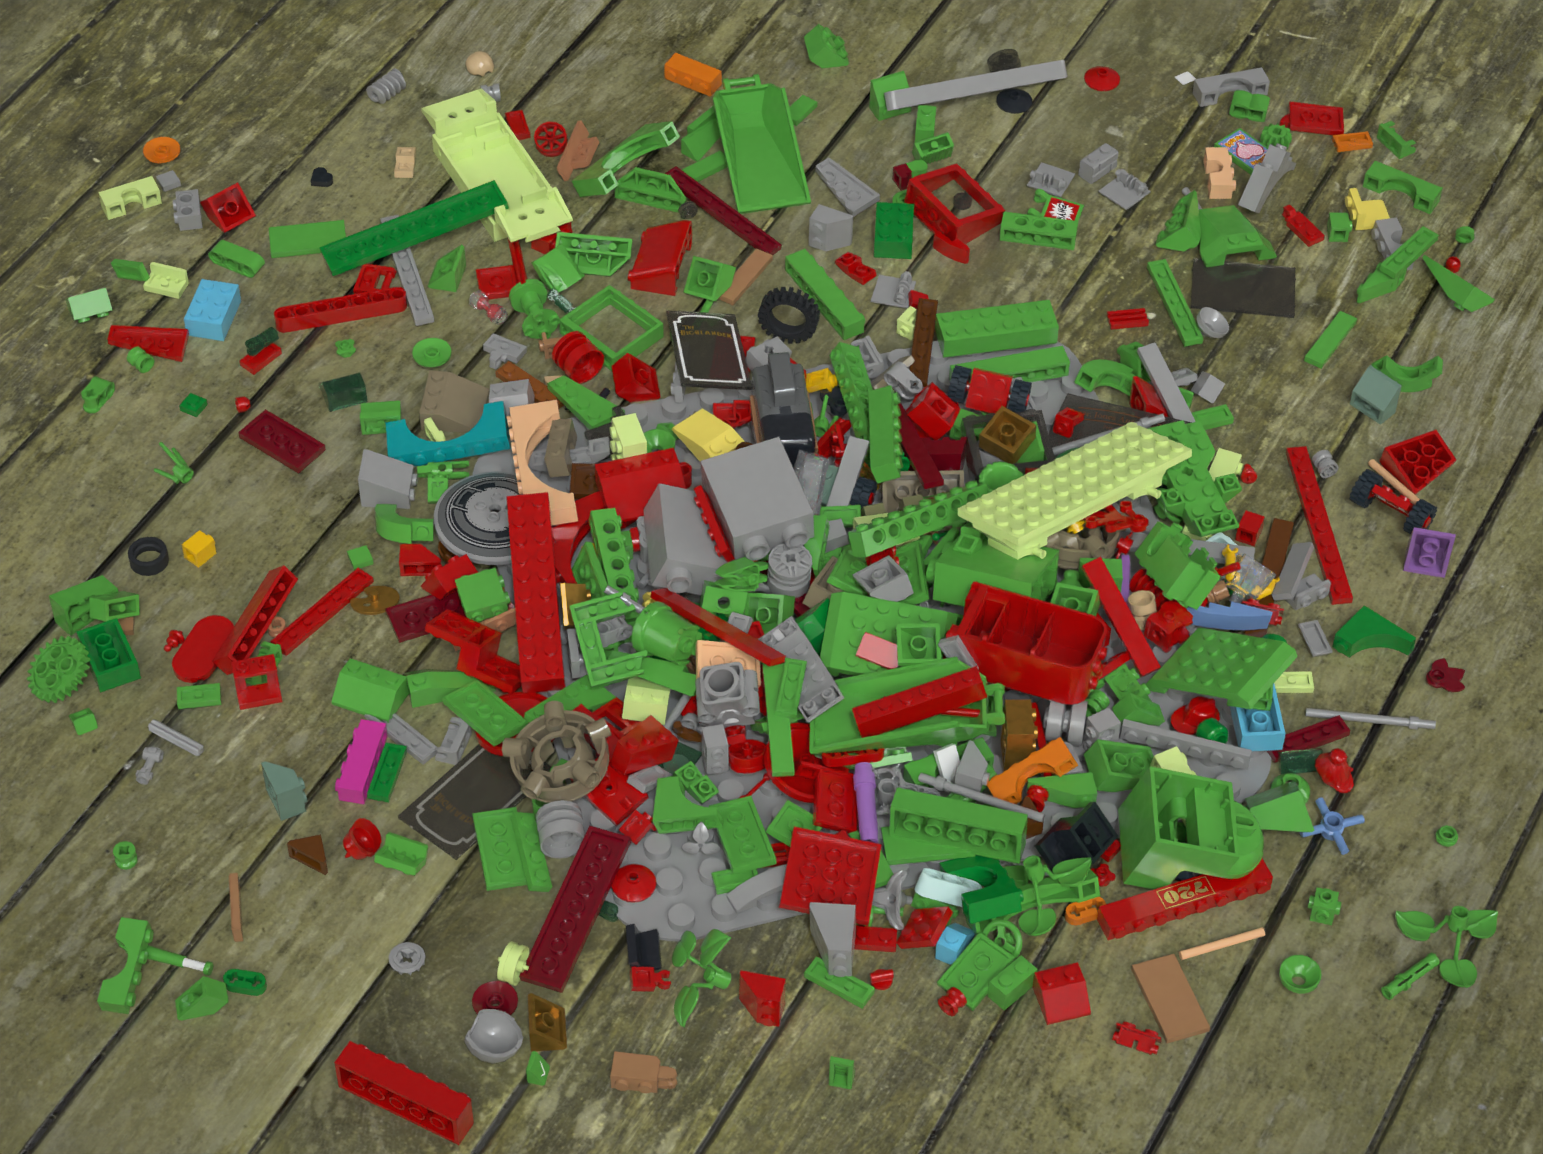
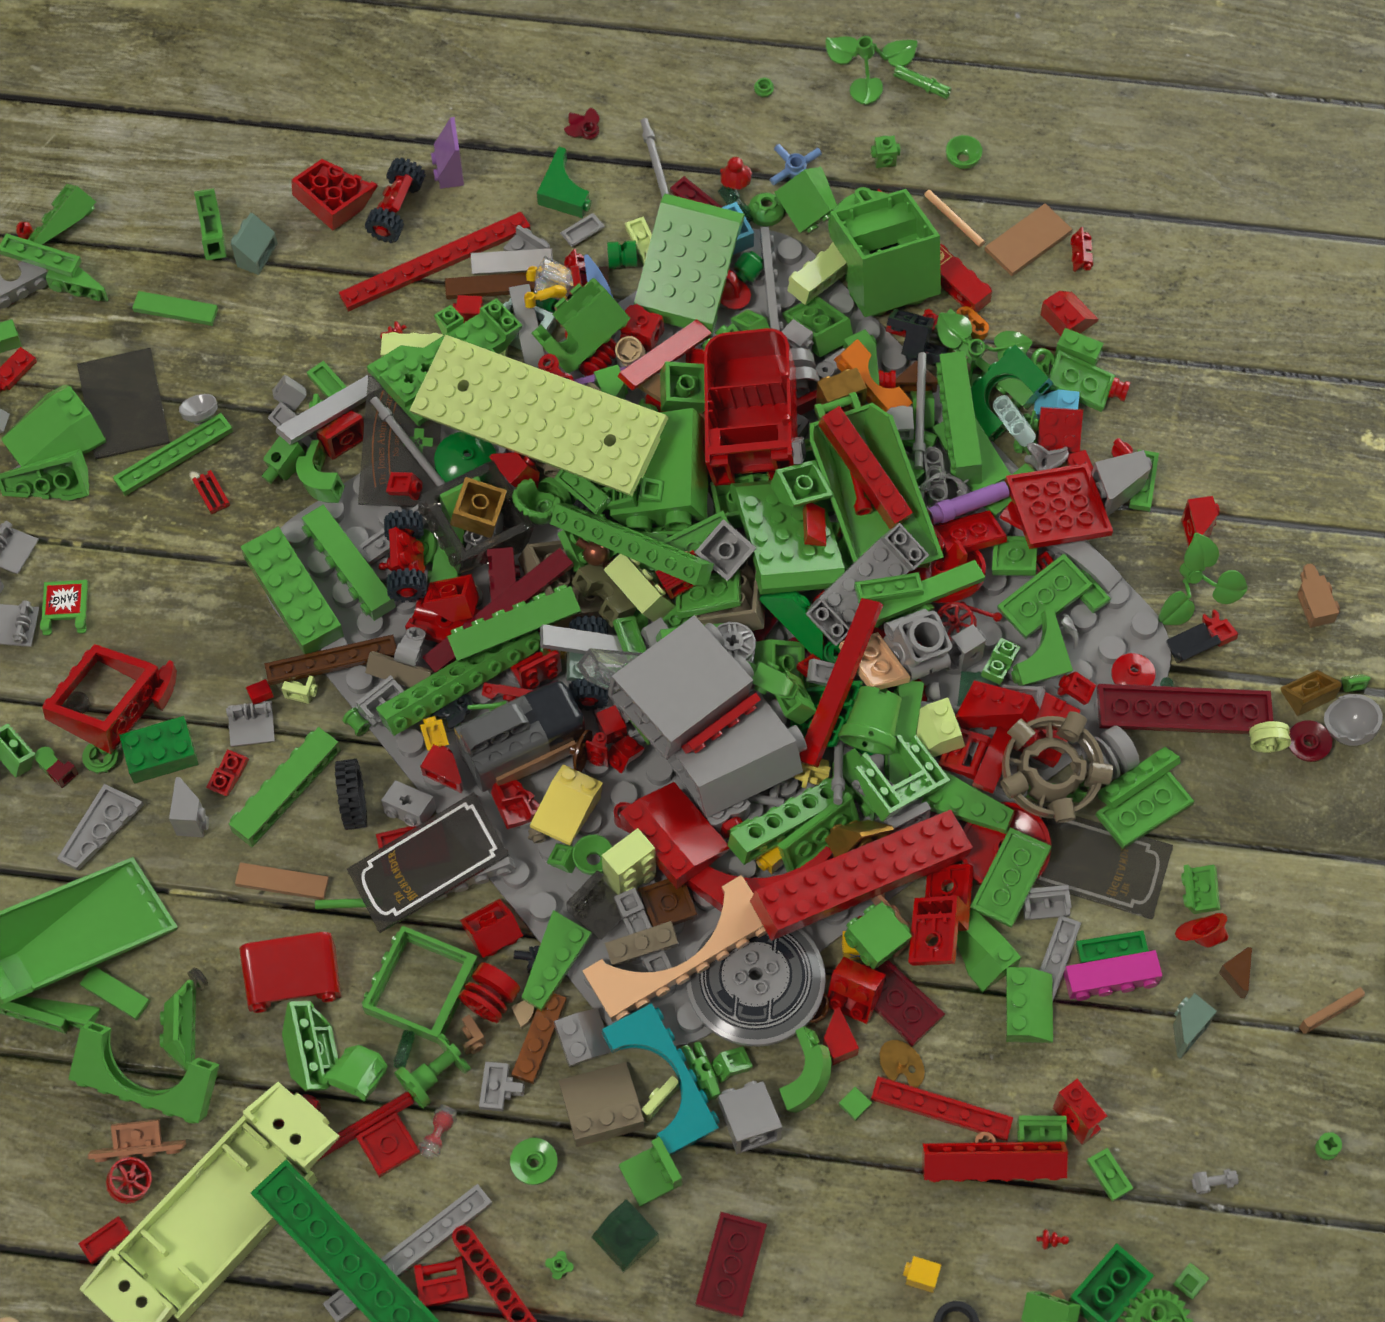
camera: 110 degrees left, 15 degrees up
light grey axle [148,719,204,756] -> none
red tile [172,615,234,683] -> none
light grey gear [389,942,425,976] -> none
bright green slope [428,244,466,292] -> none
light grey wheel [480,83,501,102] -> none
dark red tile [664,166,782,255] -> none
reddish brown bar [672,721,702,743] -> none
bright green slope [683,256,736,301] -> none
bright green slope [829,1056,855,1089] -> none
bright green brick [1000,212,1078,250] -> none
light grey wheel [1312,450,1339,478] -> none
light nougat bar [1368,459,1420,505] -> none

